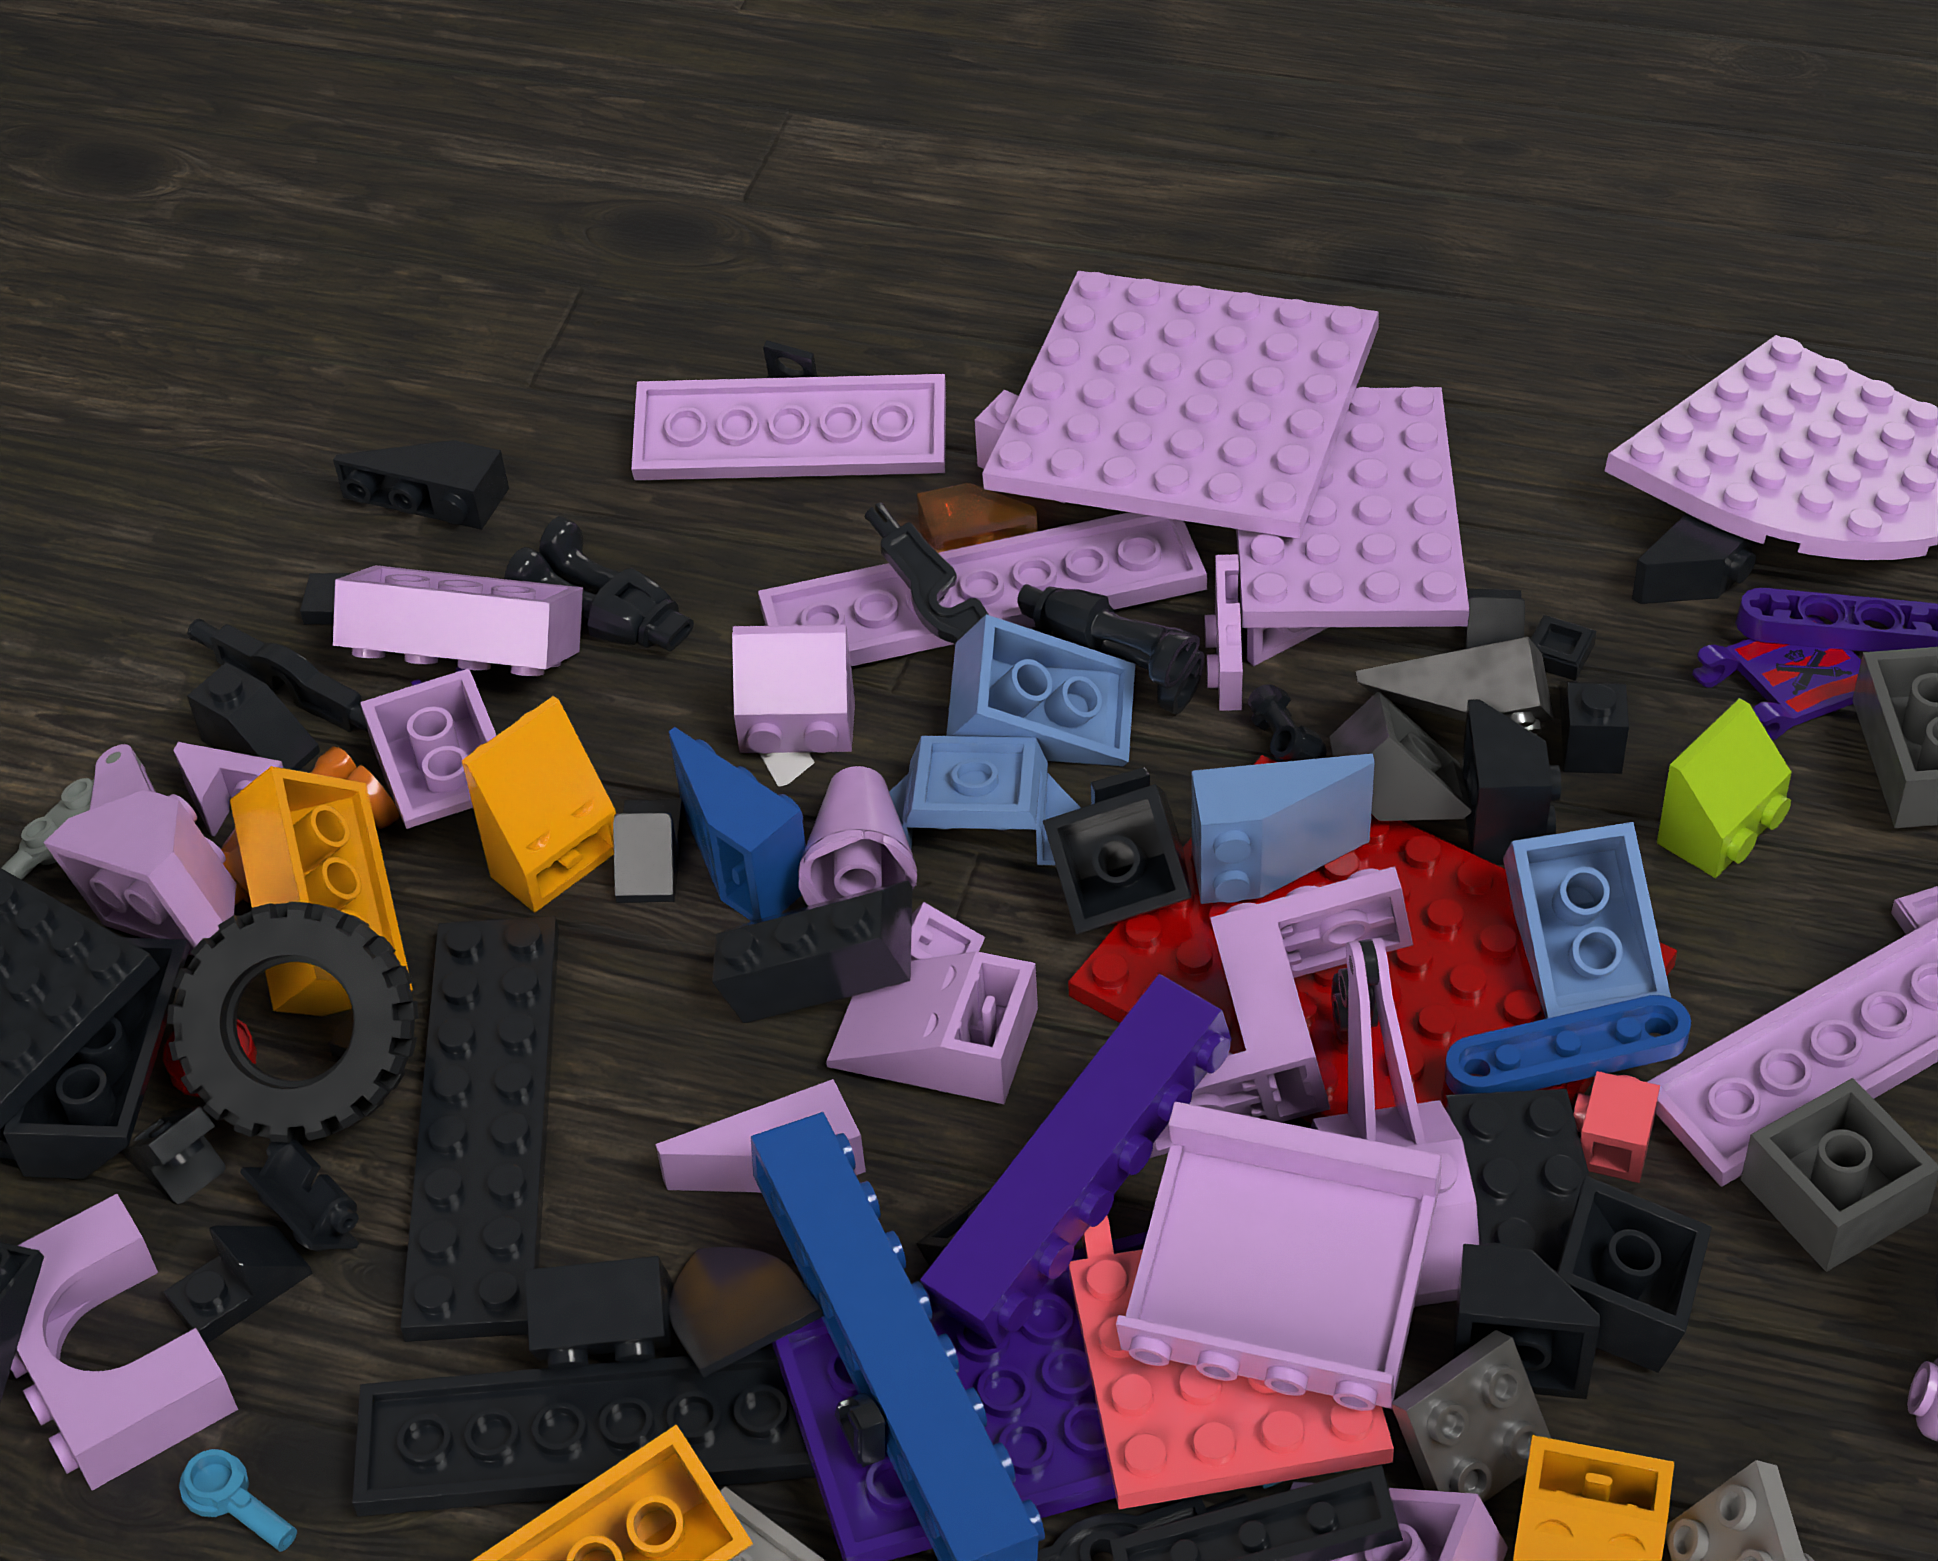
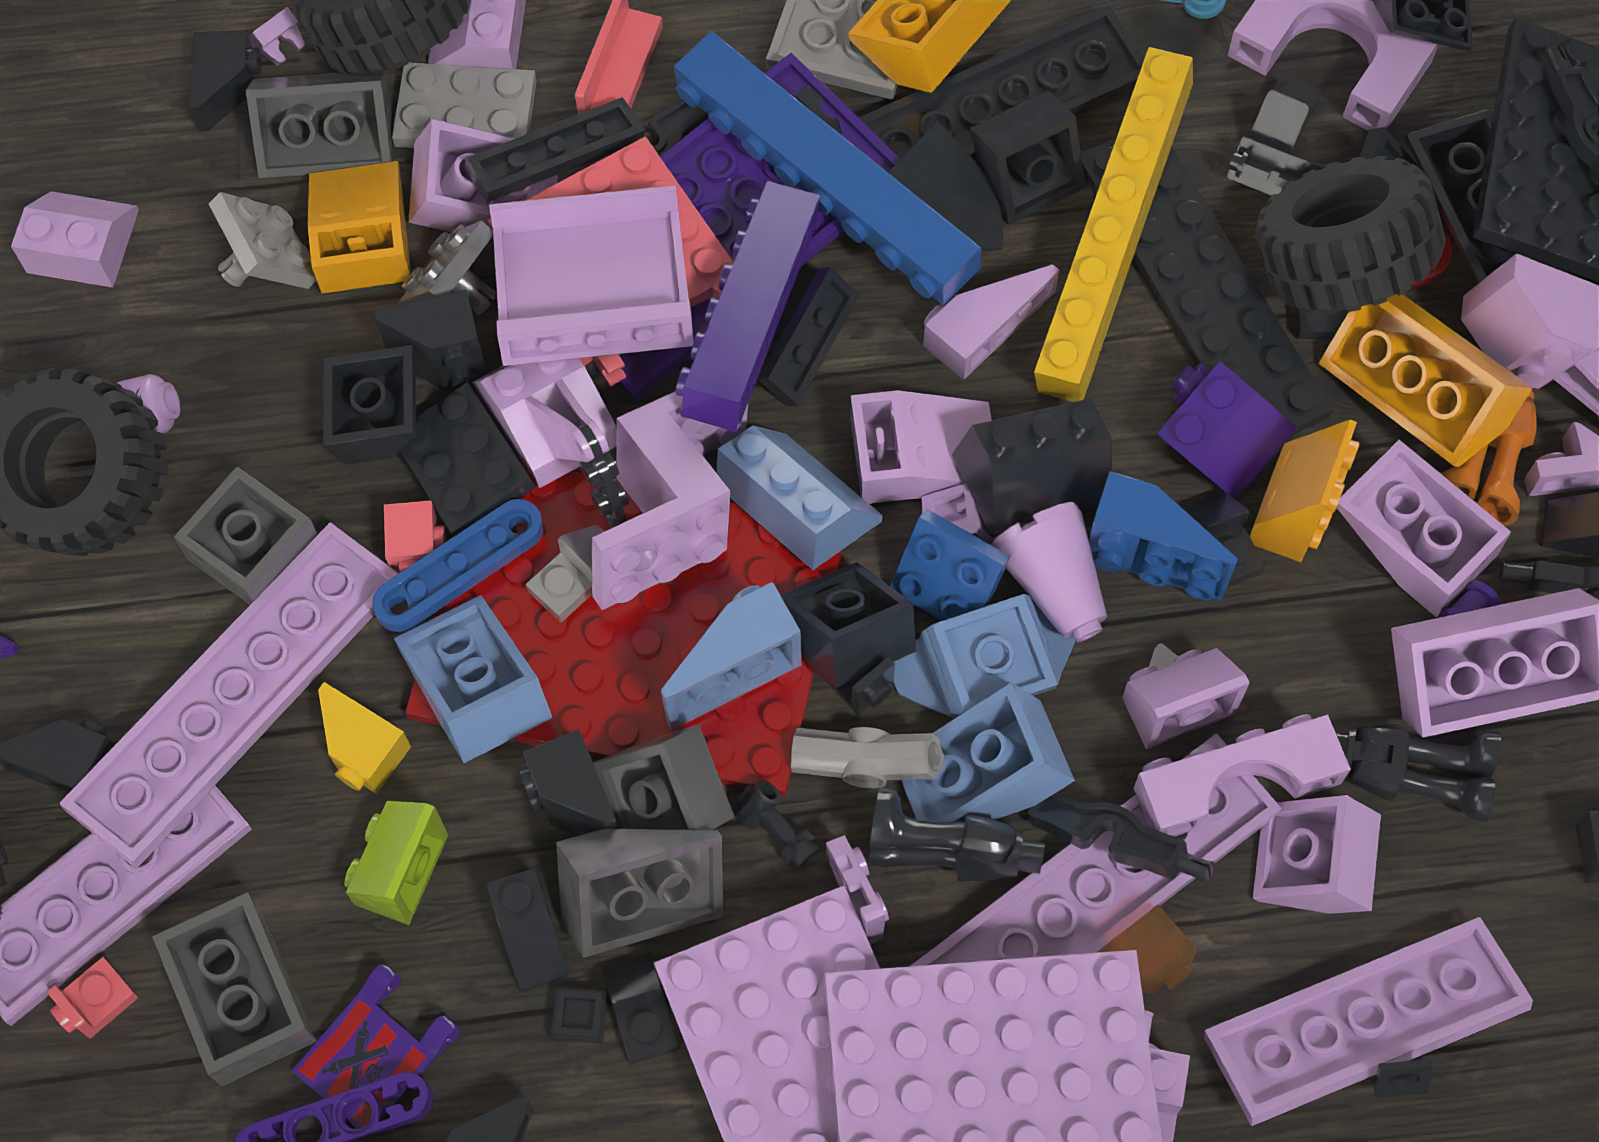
camera: 155 degrees right, 20 degrees up
none -> yellow slope [318,682,411,794]
none -> light grey slope [526,525,604,623]
none -> medium blue slope [717,425,883,570]
none -> light grey piece [791,727,944,788]
none -> blue plate [890,509,1011,621]
none -> yellow brick [1034,47,1193,402]
none -> lavender arch [1134,714,1351,836]
none -> dark purple slope [1157,361,1299,500]
none -> dark purple plate [1171,363,1208,404]
none -> lavender slope [1253,795,1381,914]

